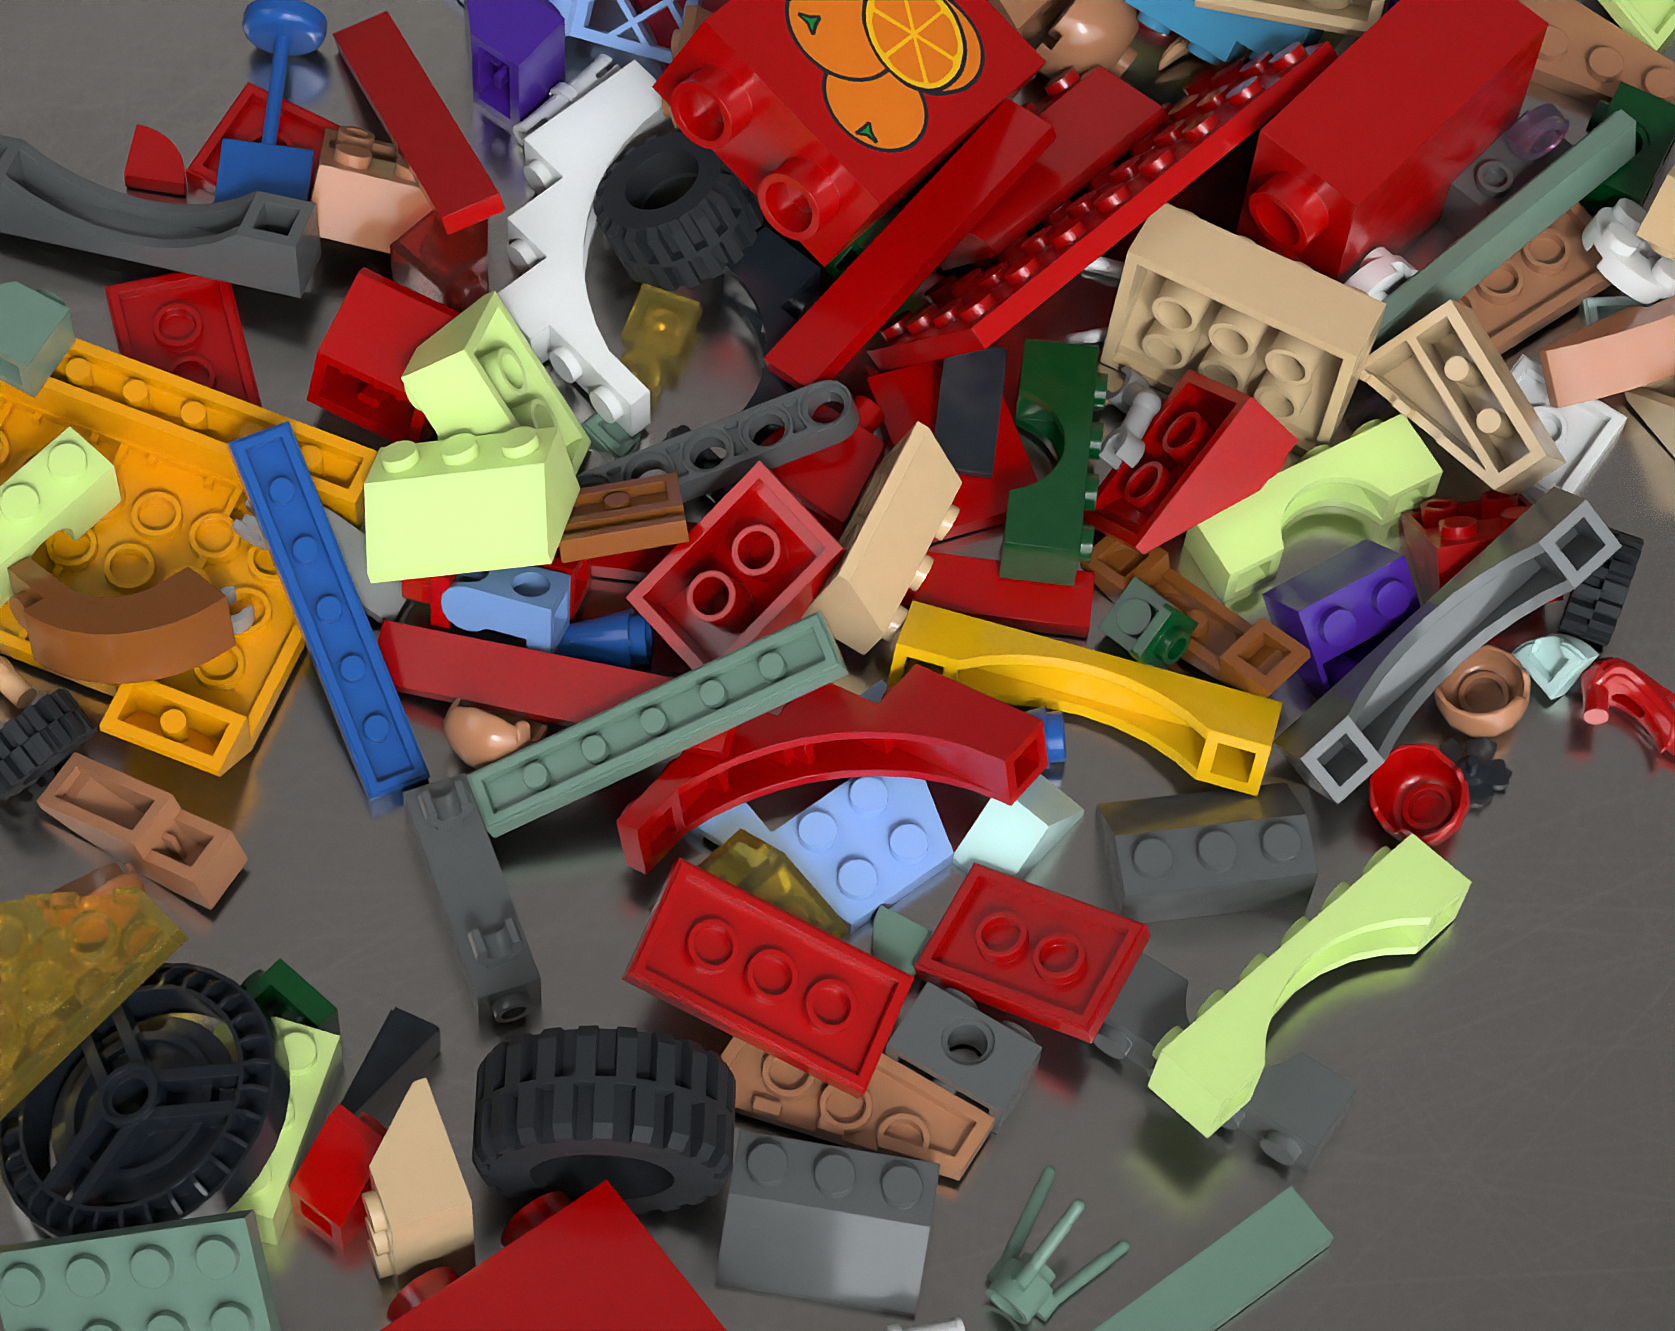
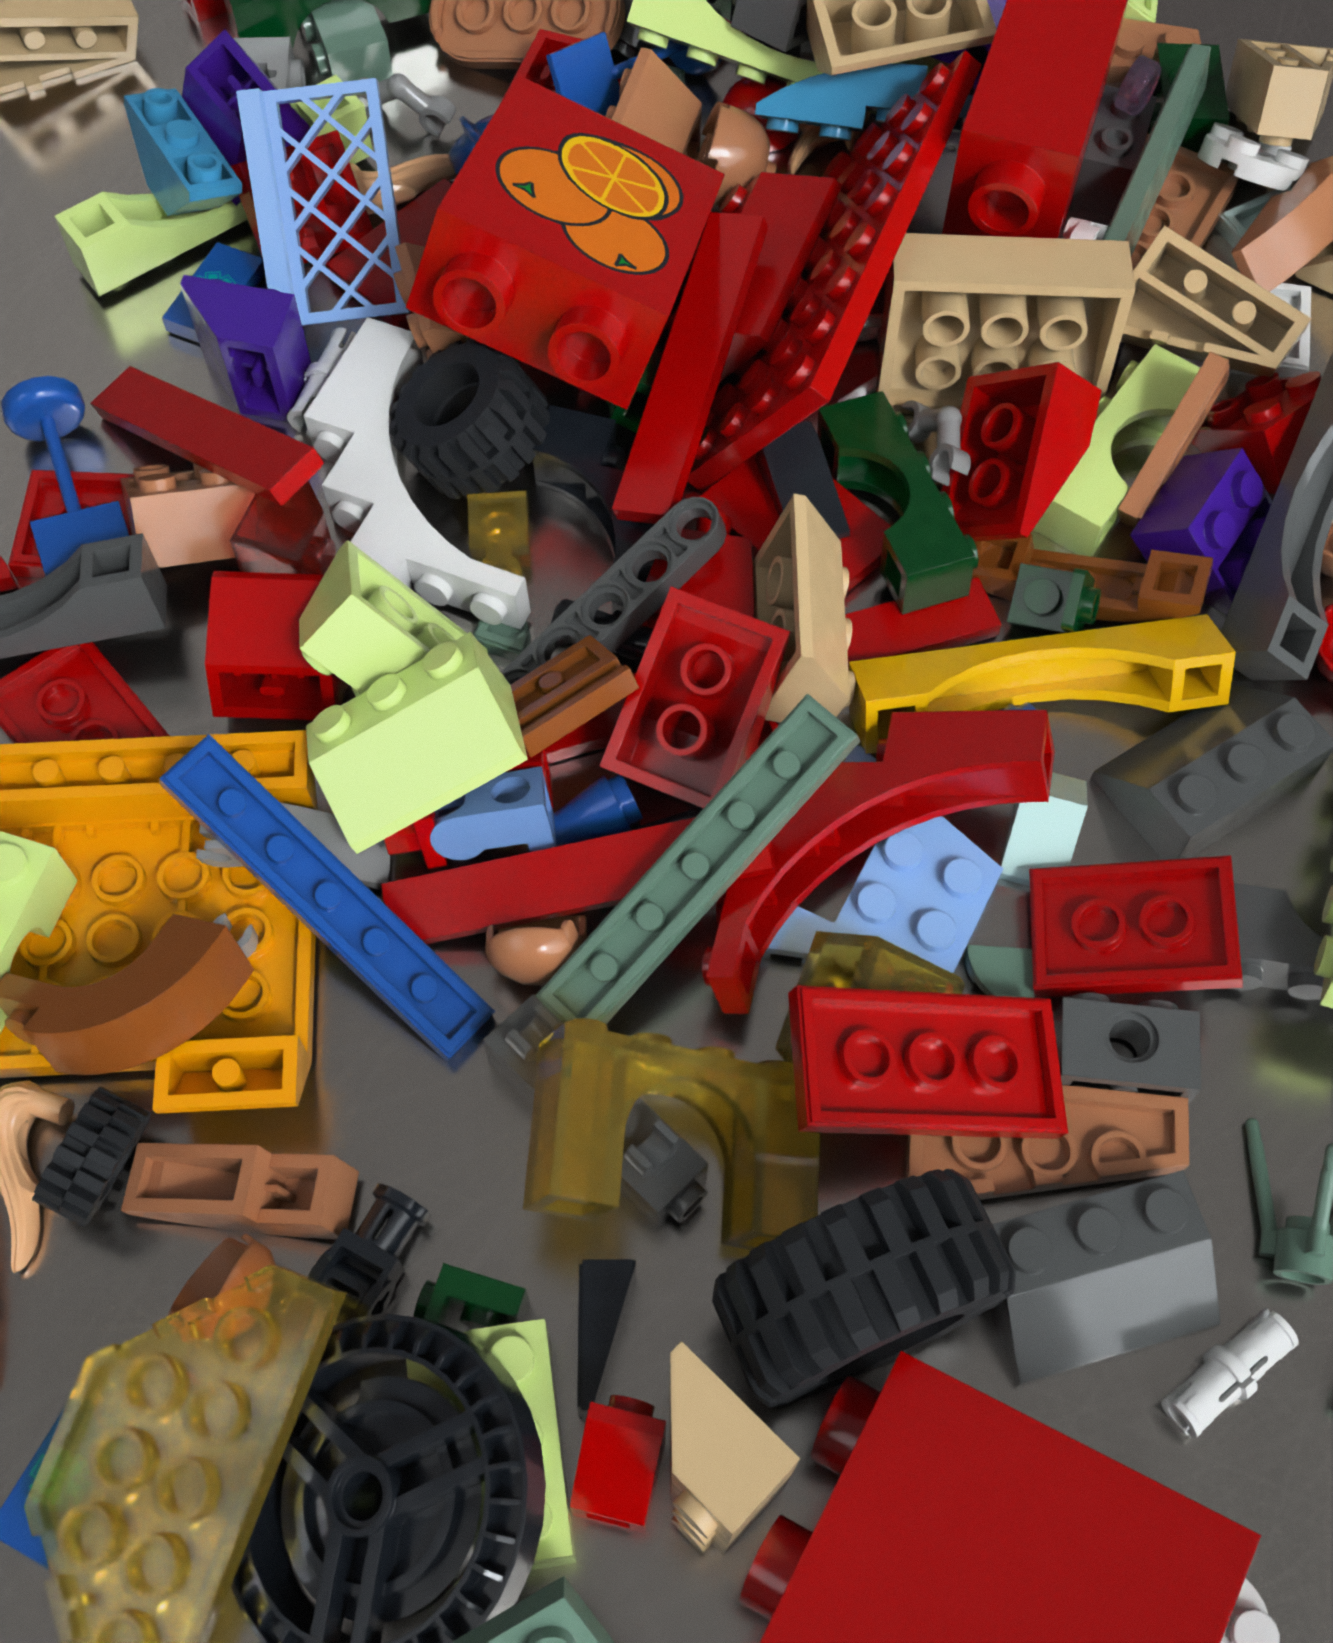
camera: 20 degrees left, 0 degrees up
none -> black connector [298,1183,431,1321]
none -> clear yellow arch [523,1018,820,1250]
none -> nougat tile [1118,351,1230,528]

